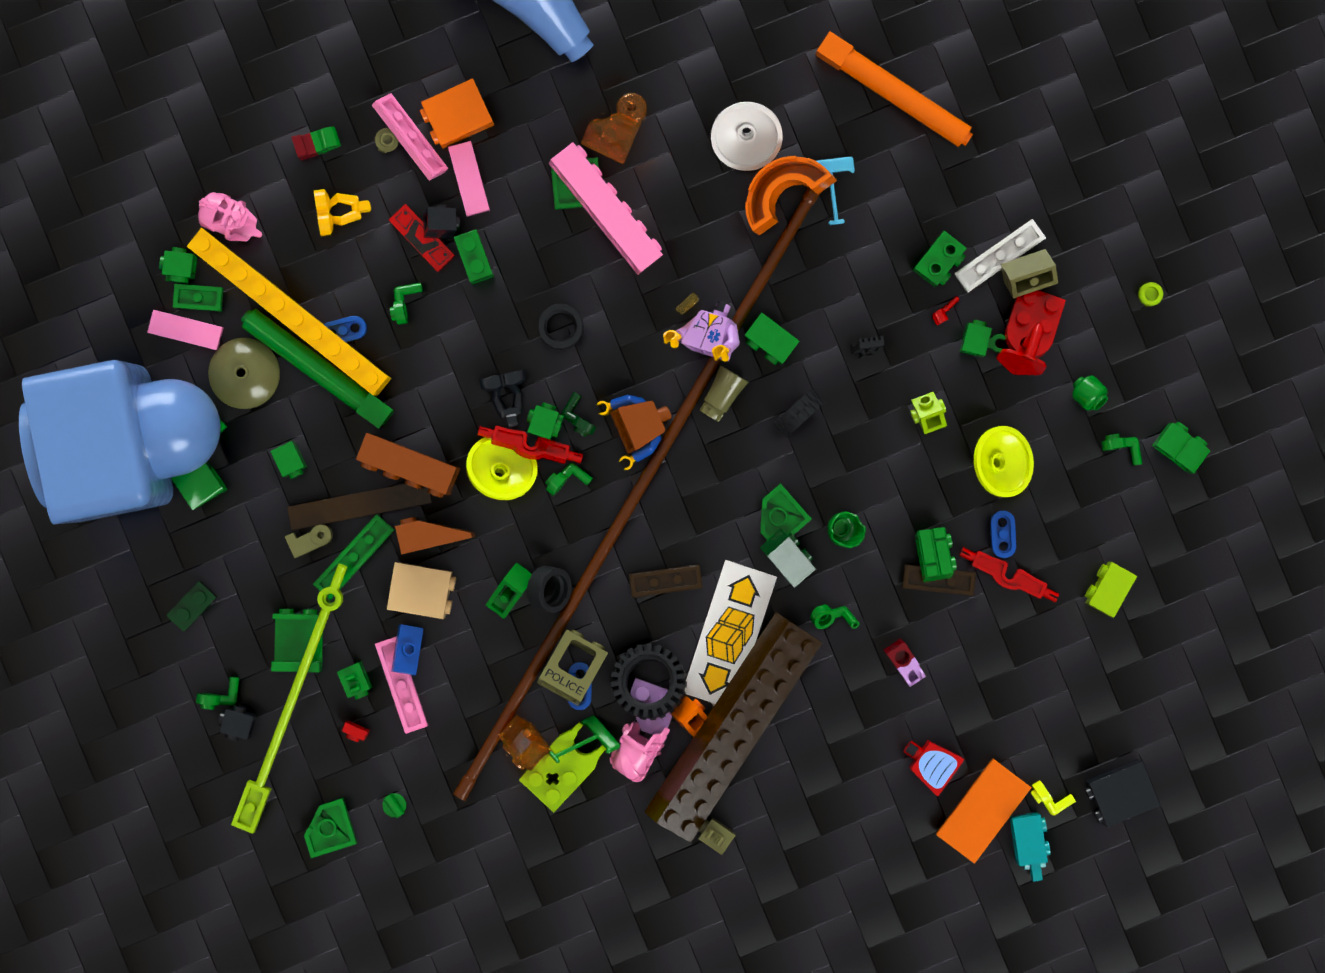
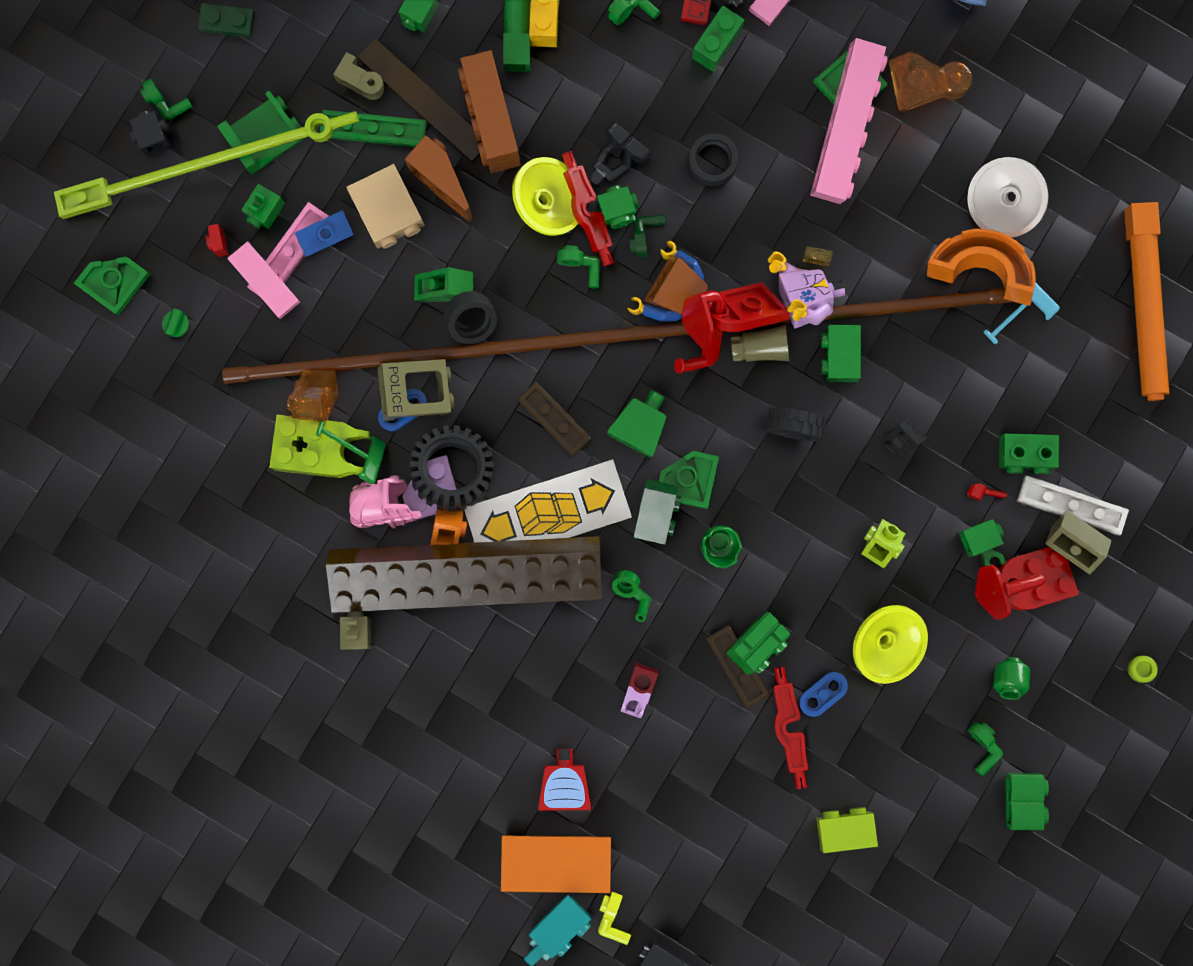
camera: 60 degrees right, 5 degrees down
none -> bright pink tile [227,241,300,319]
none -> green torso [607,391,667,459]
none -> red plate [674,282,790,374]

